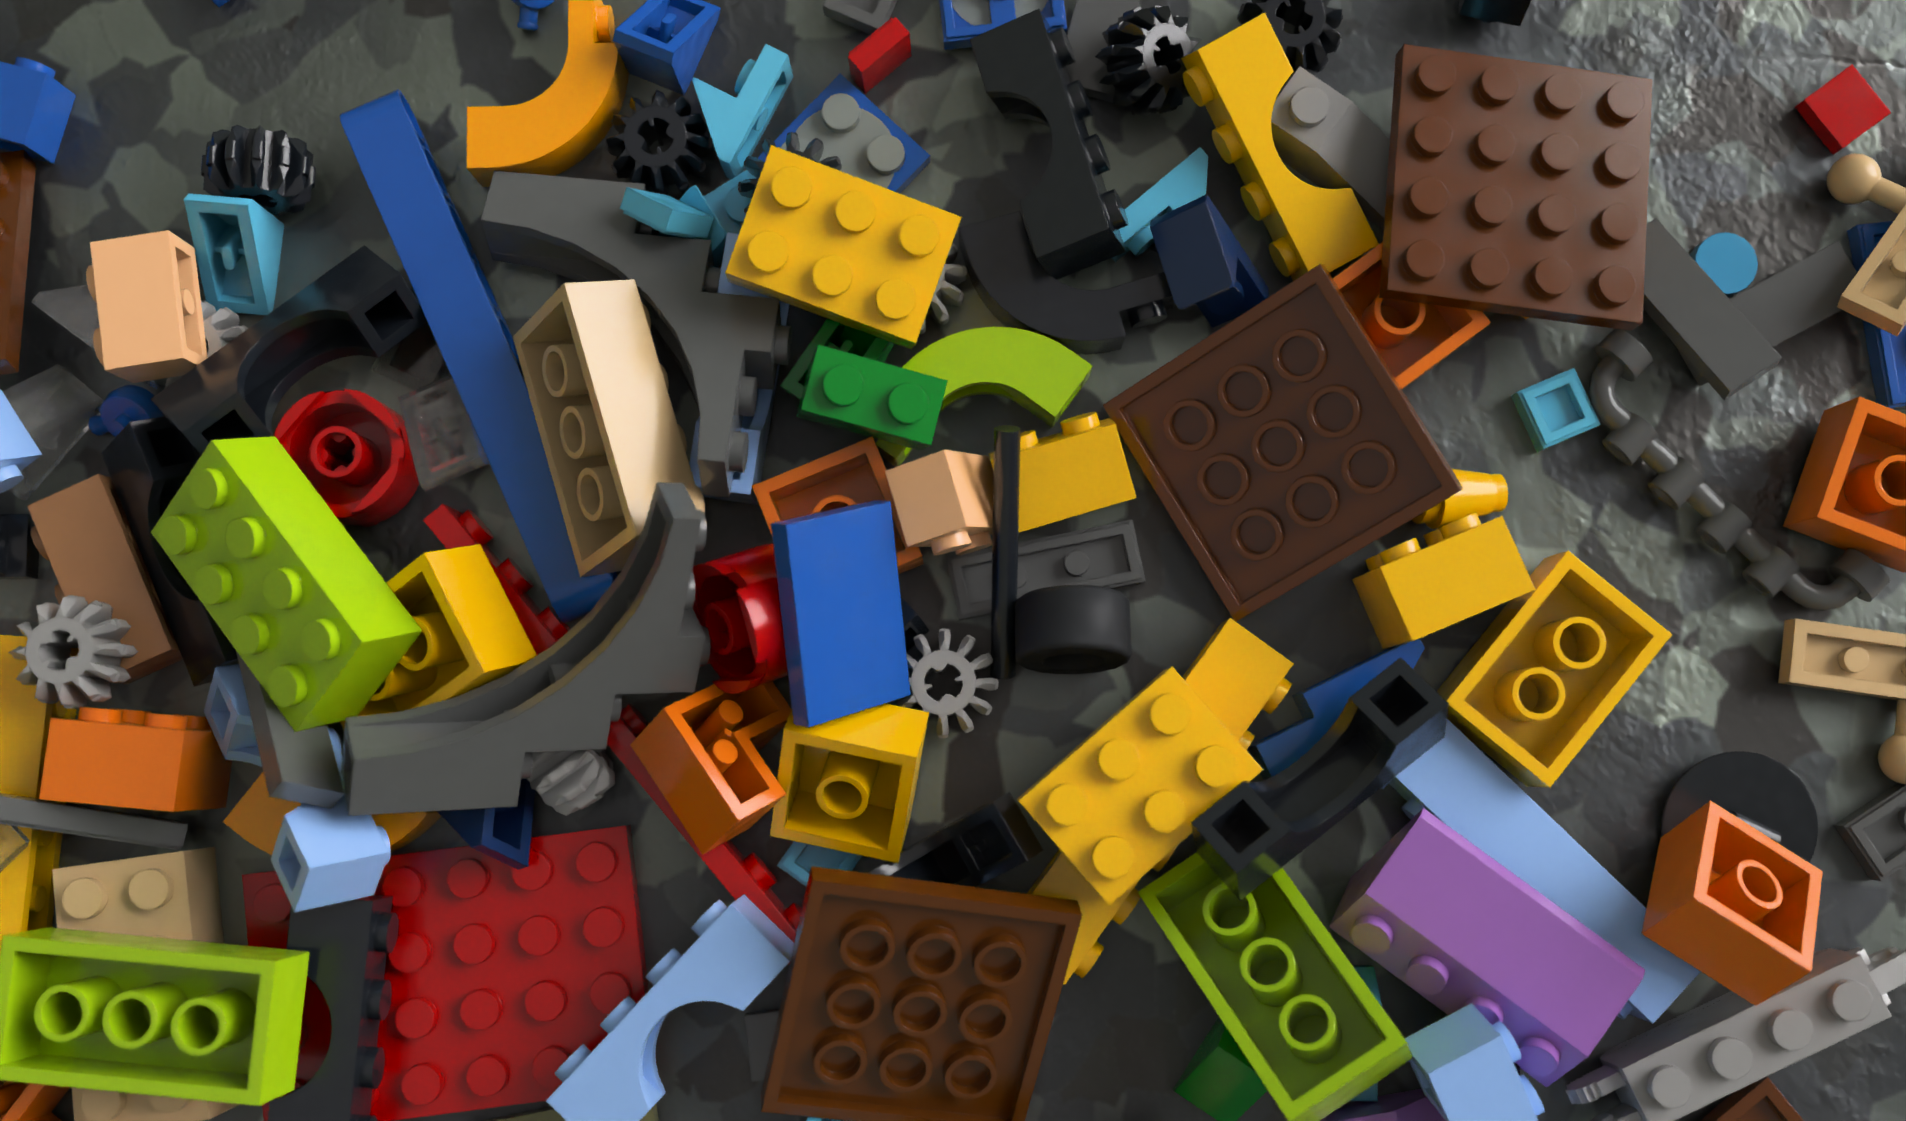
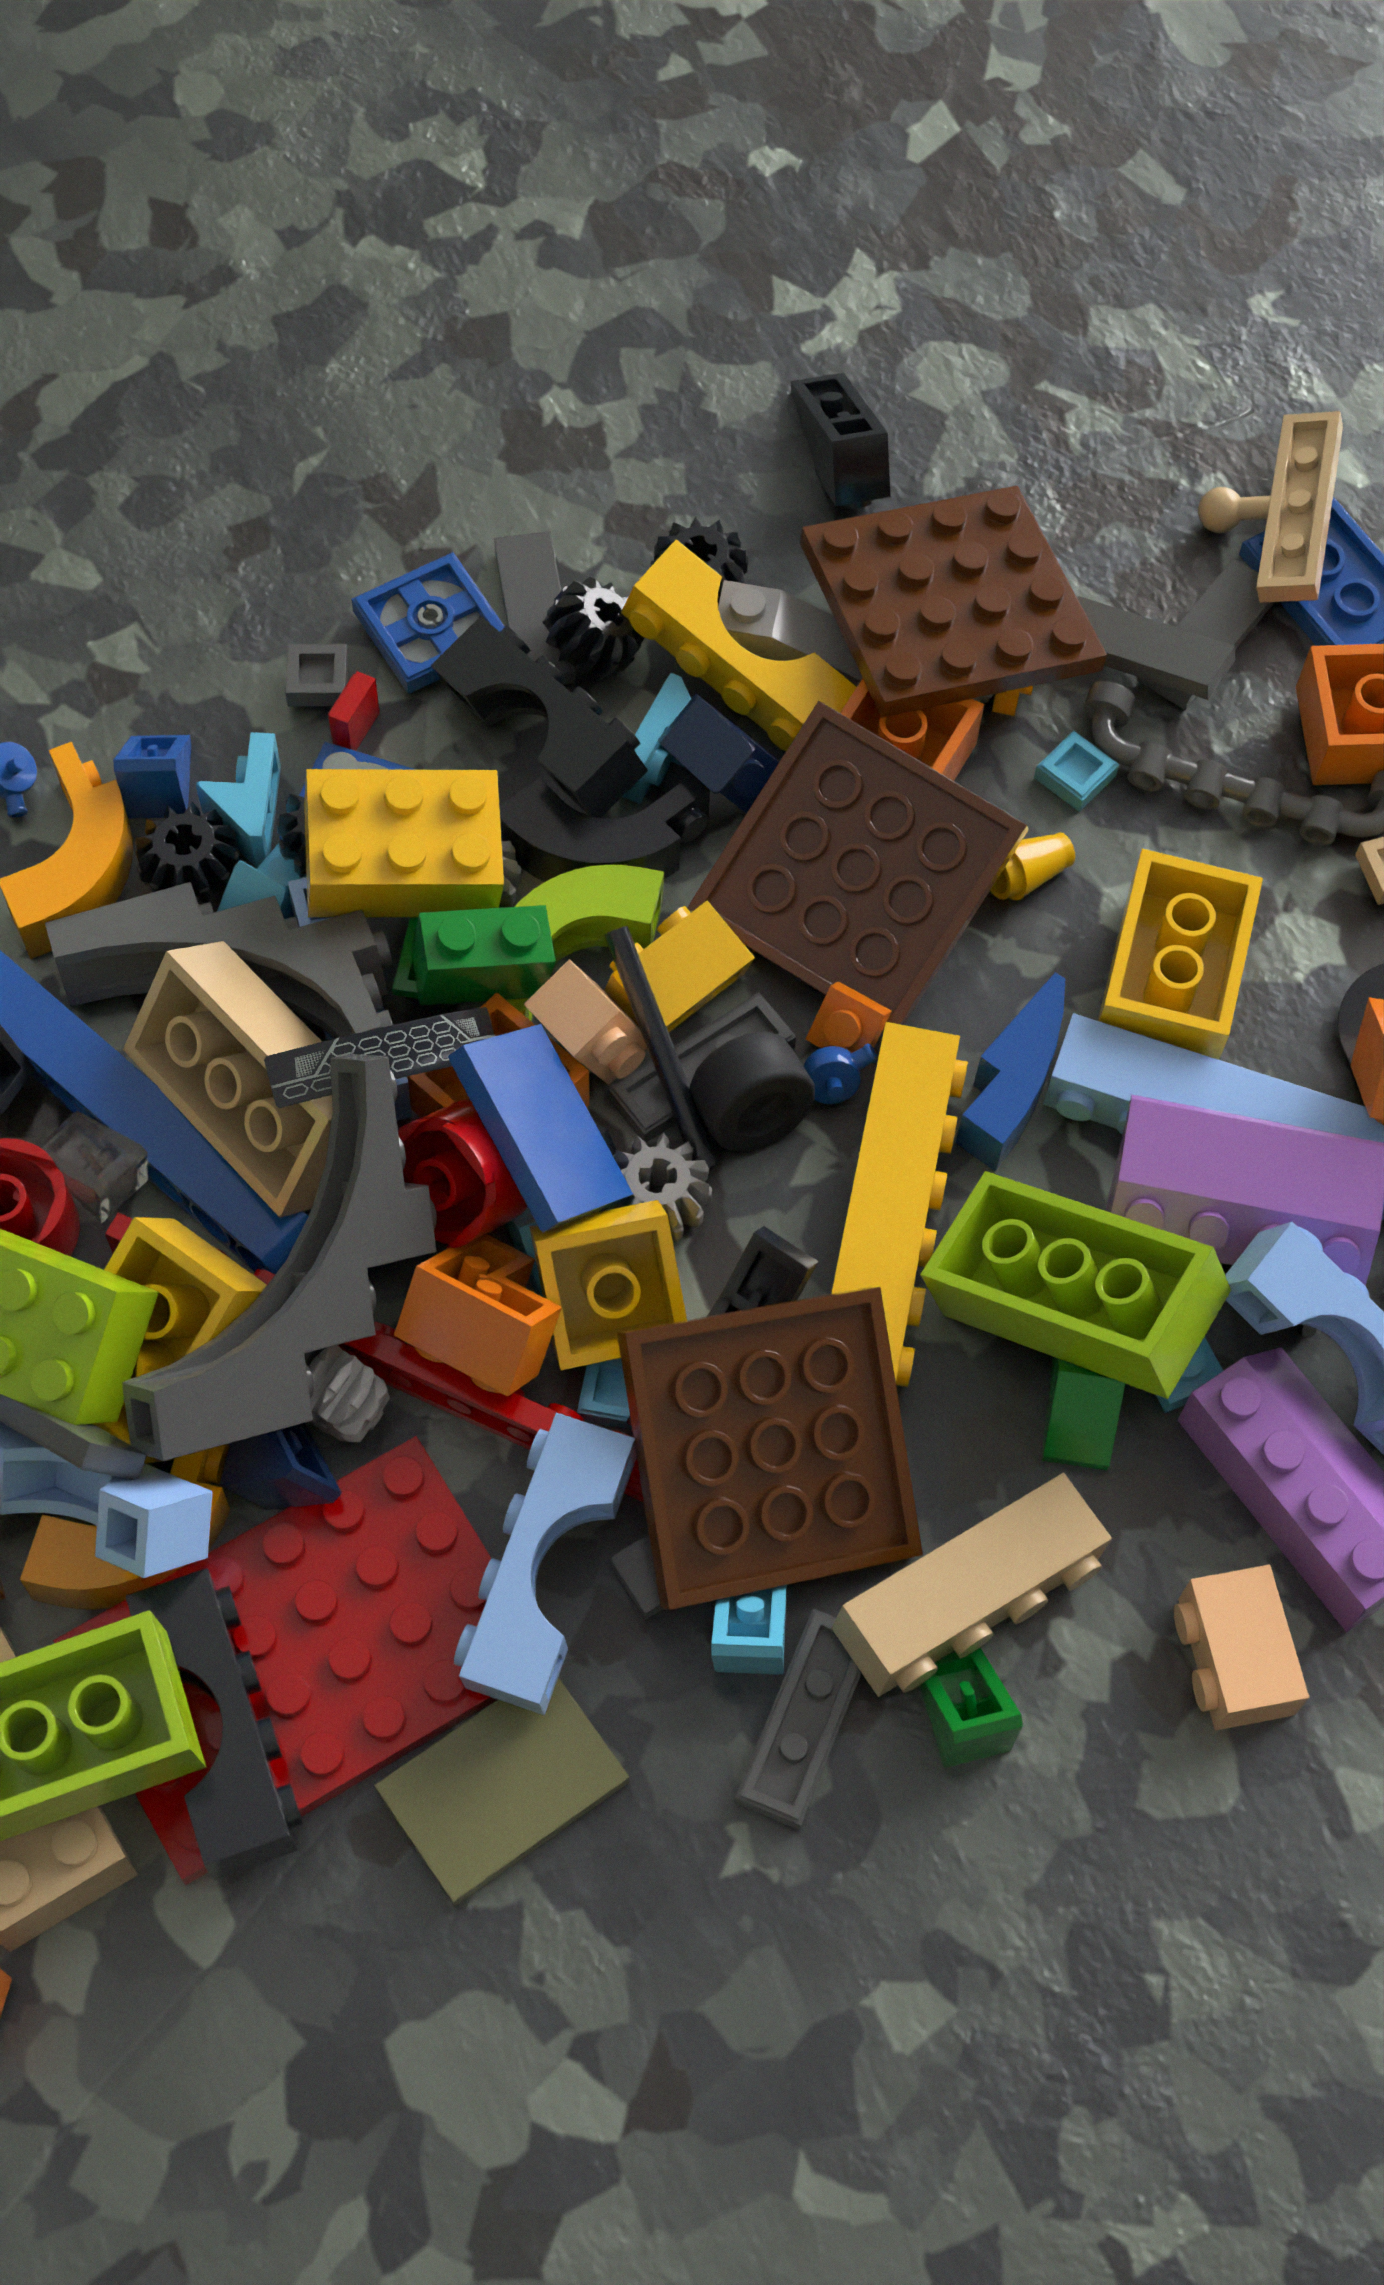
camera: 30 degrees left, 20 degrees down
medium azure tile [620,187,714,239] -> none
yellow brick [1017,666,1263,906] -> none
black arch [1191,657,1449,901] -> none
yellow brick [1352,512,1536,649] -> none
dark azure tile [1690,232,1758,297] -> none
red tile [1795,64,1892,155] -> none
none -> black sticker [264,1007,495,1108]
none -> blue piece [803,1043,878,1104]
none -> orange plate [805,981,892,1053]

